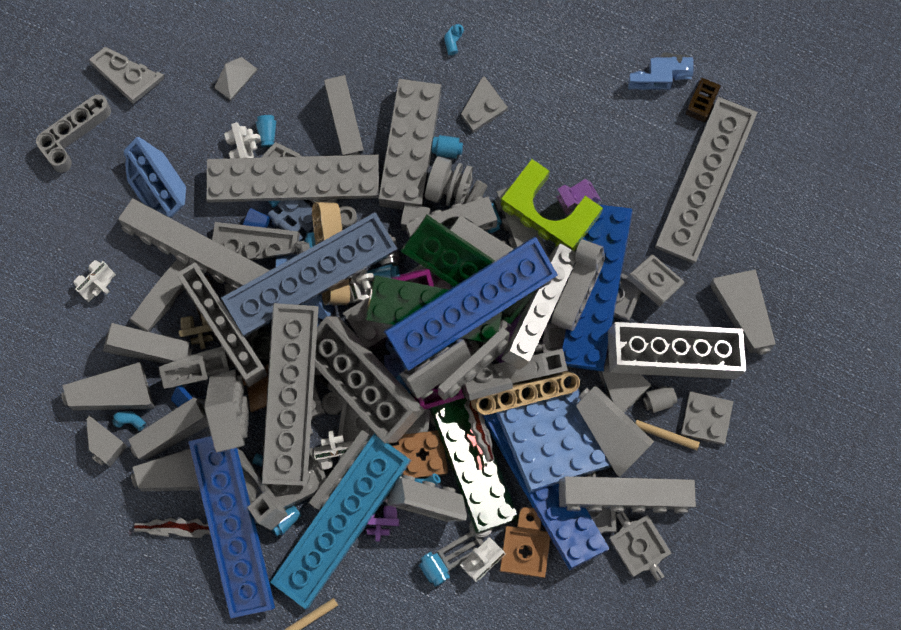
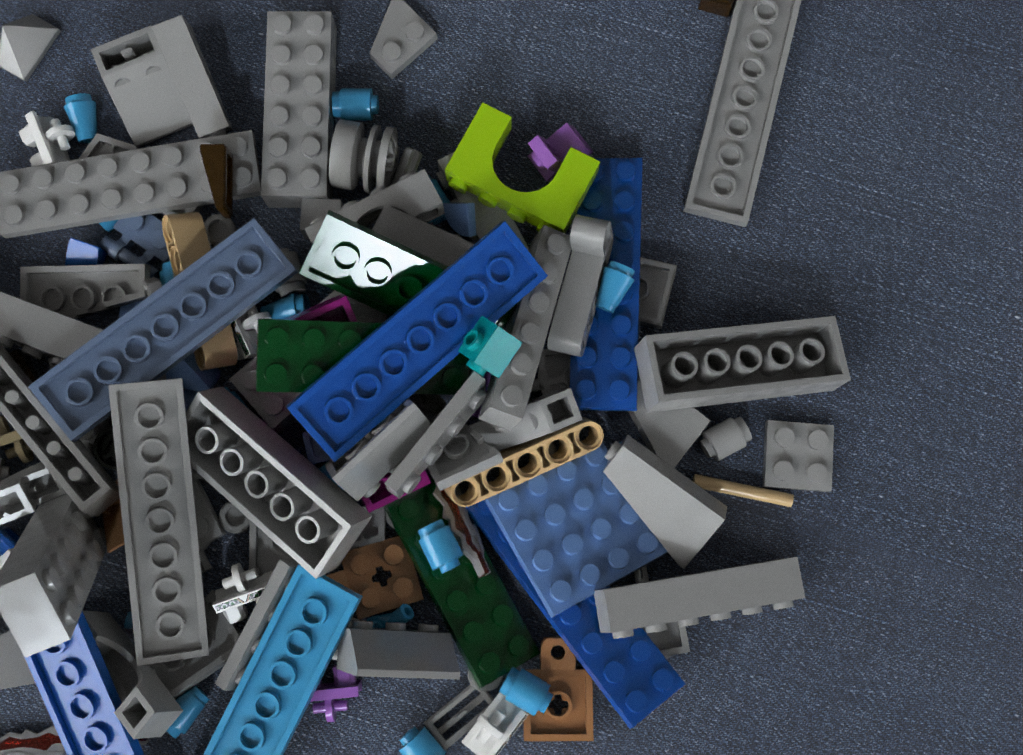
camera: 10 degrees left, 5 degrees up
light grey plate [609,511,672,581] -> none
light grey plate [627,254,685,307] -> none
light grey slope [710,269,776,355] -> none
none -> light grey slope [90,25,193,148]
none -> dark brown slope [200,144,234,218]
none -> dark azure brick [417,519,464,574]
none -> medium blue tile [443,202,476,237]
none -> teal brick [458,316,523,378]
none -> dark azure brick [499,667,554,716]
none -> dark azure cone [595,261,635,314]

